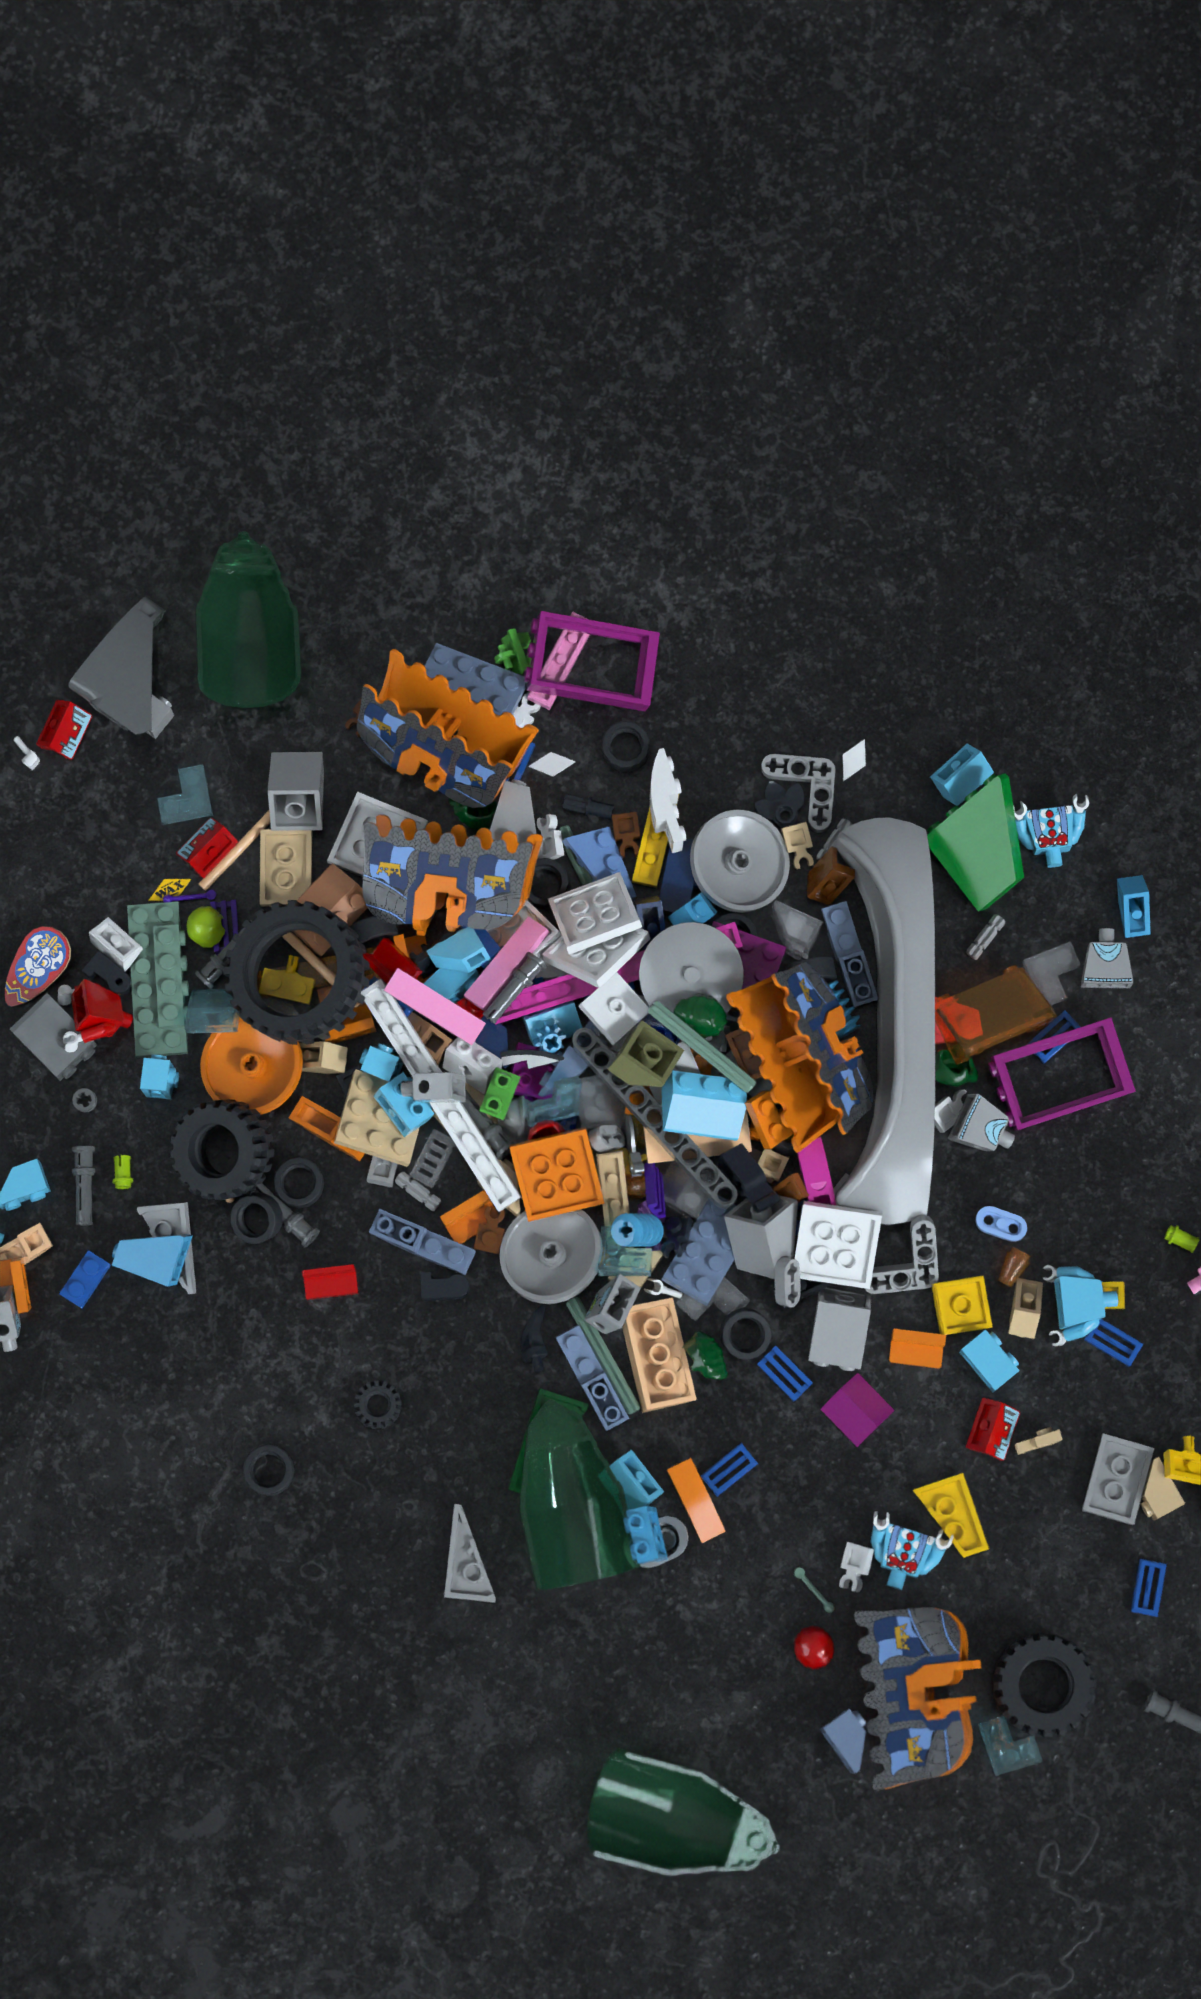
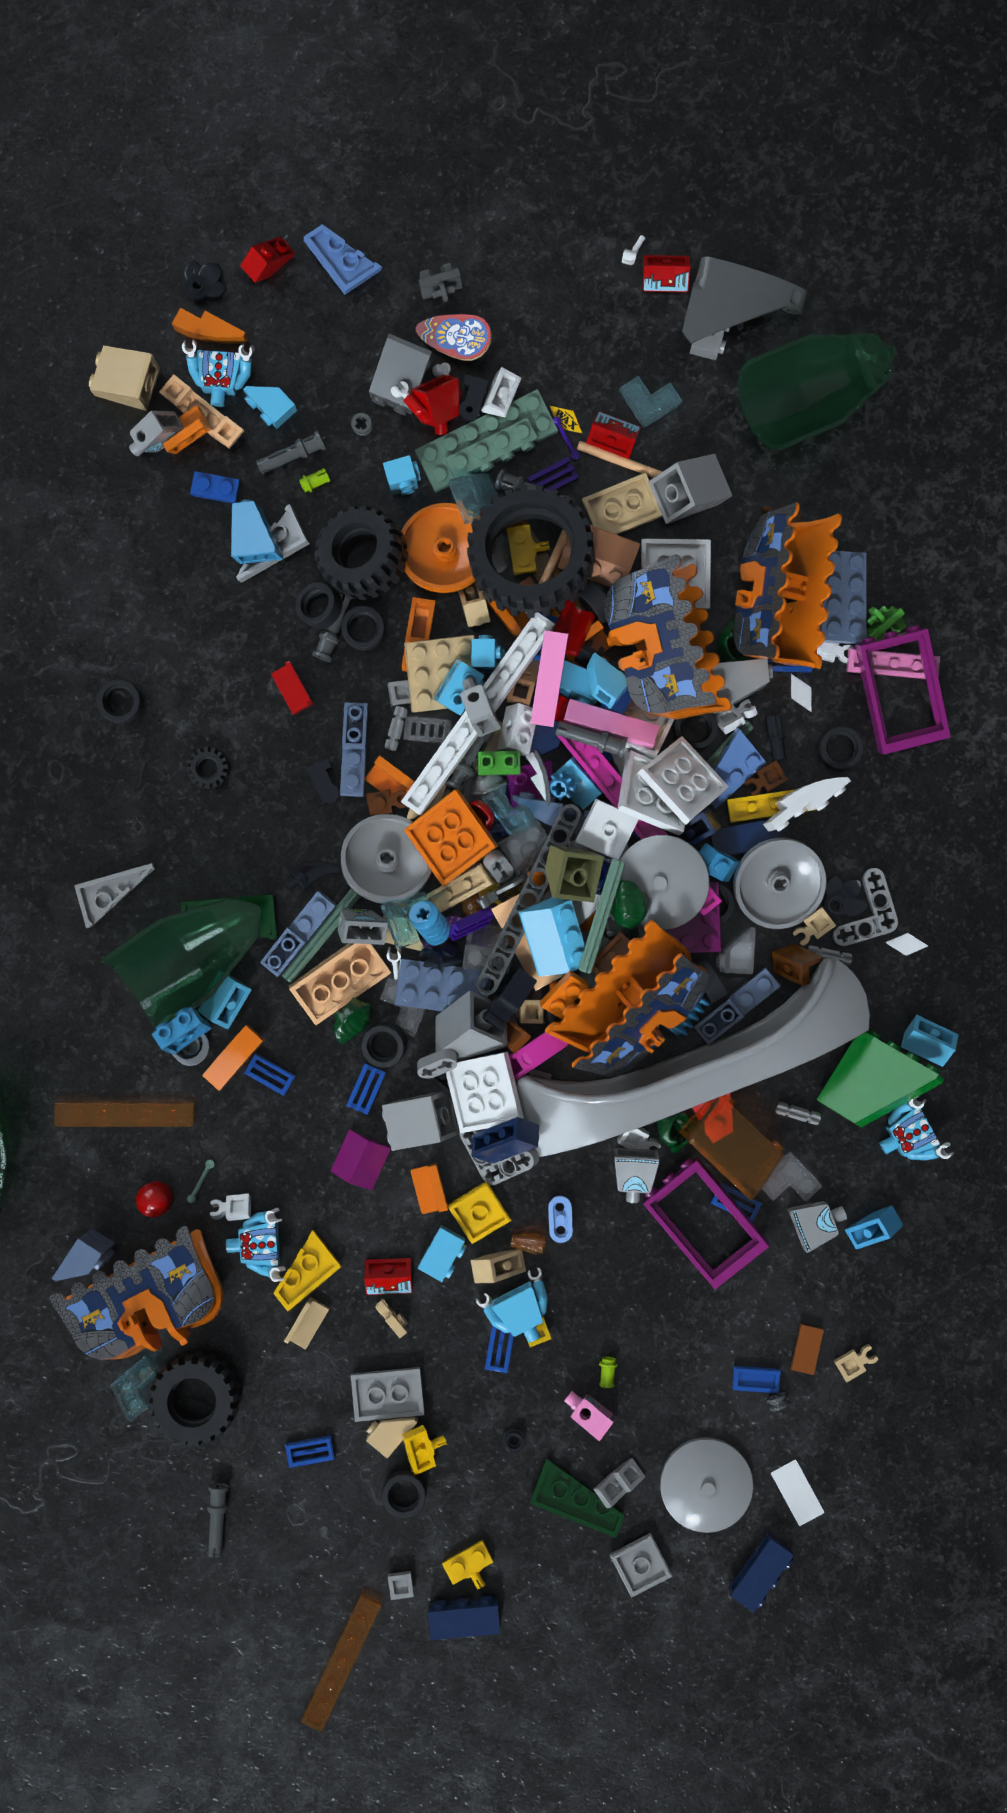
camera: 65 degrees right, 10 degrees up
lime hair [187,906,225,948] -> none
none -> clear orange tile [54,1103,194,1127]
none -> tan panel [284,1297,330,1350]
none -> dark blue brick [471,1117,539,1164]

